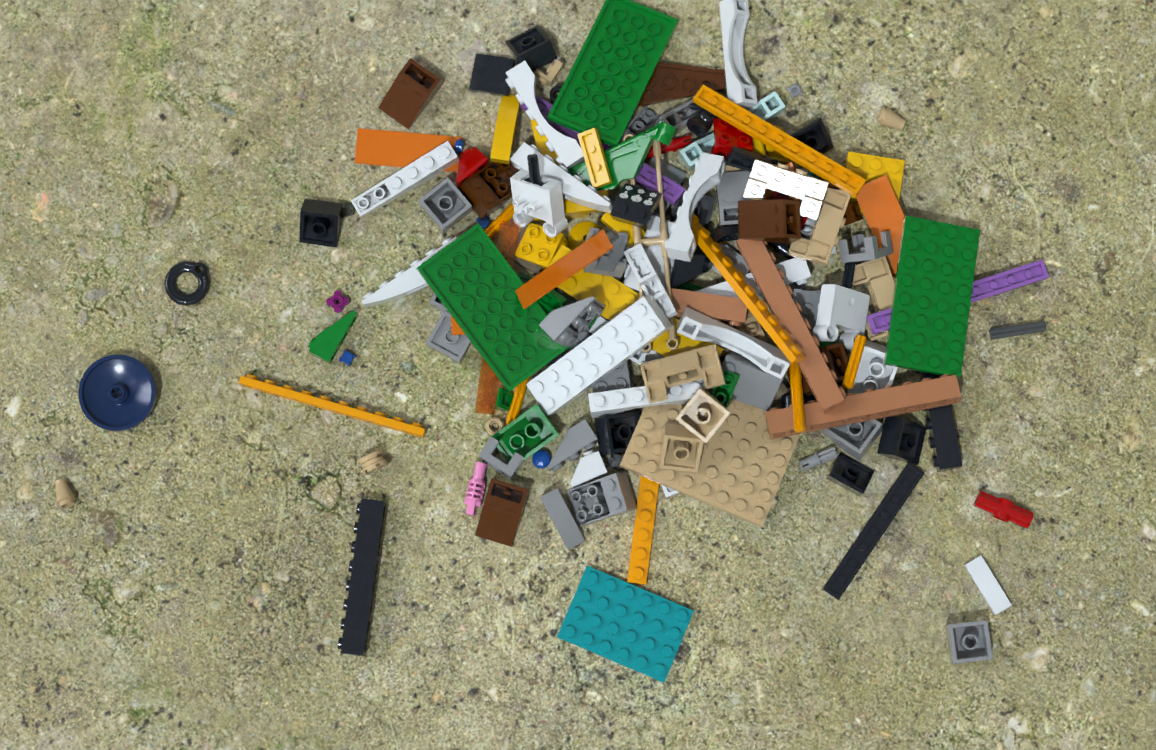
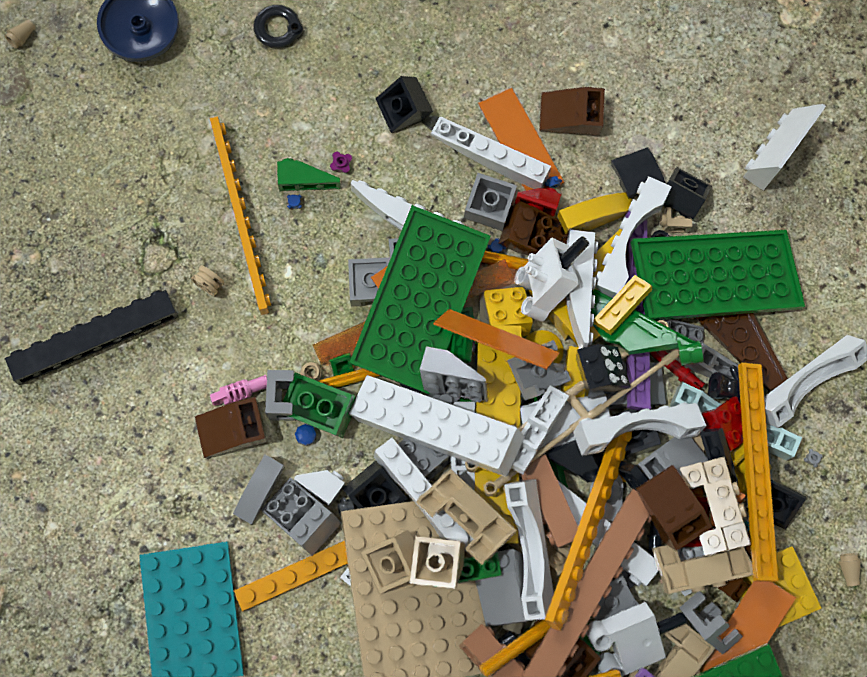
camera: 50 degrees right, 5 degrees down
light grey slope [547,419,598,472] -> none

